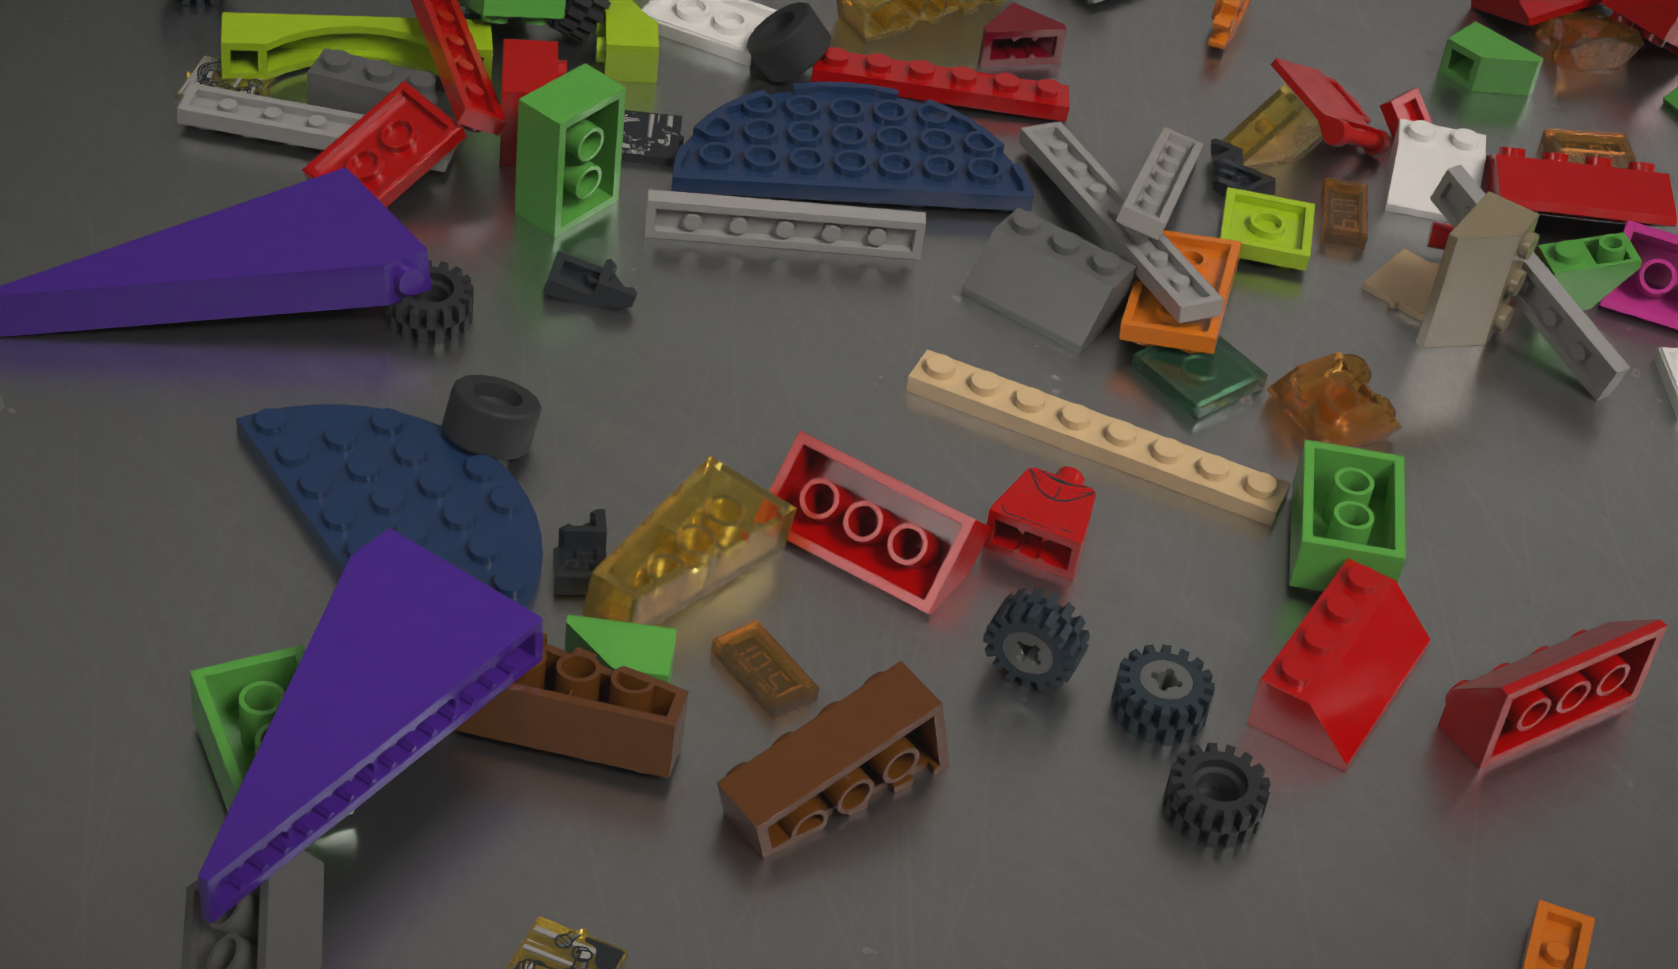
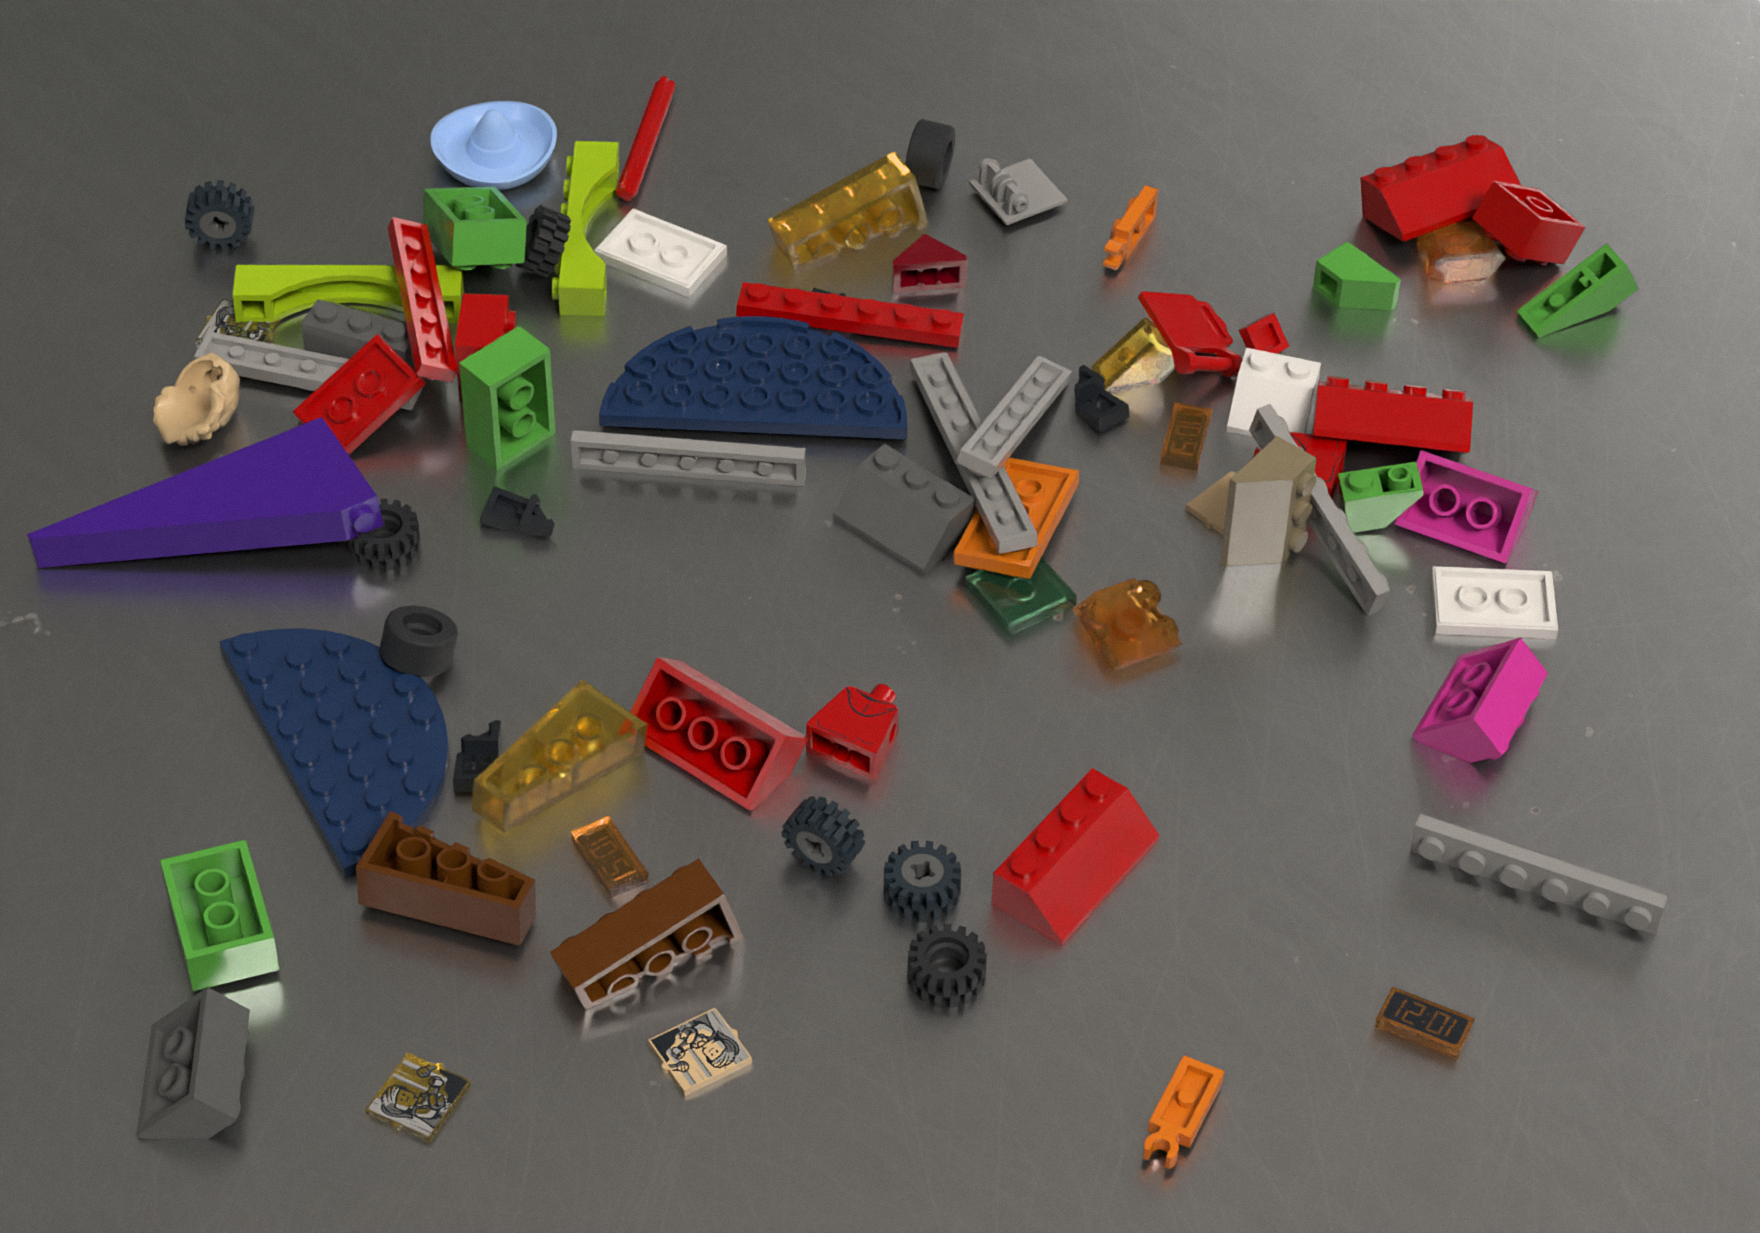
camera: 10 degrees right, 5 degrees up
dark purple slope [198,528,543,924] -> none
bright green slope [564,614,677,684] -> none
piece [621,110,684,166] -> none
black tyre [746,2,832,83] -> none
tan plate [906,349,1291,527] -> none
lime plate [1219,187,1315,271] -> none
bright green brick [1289,439,1406,591] -> none
red slope [1438,619,1668,769] -> none
clear orange tile [1540,129,1636,169] -> none
none -> tan piece [153,352,240,446]
none -> piece [648,1007,752,1096]

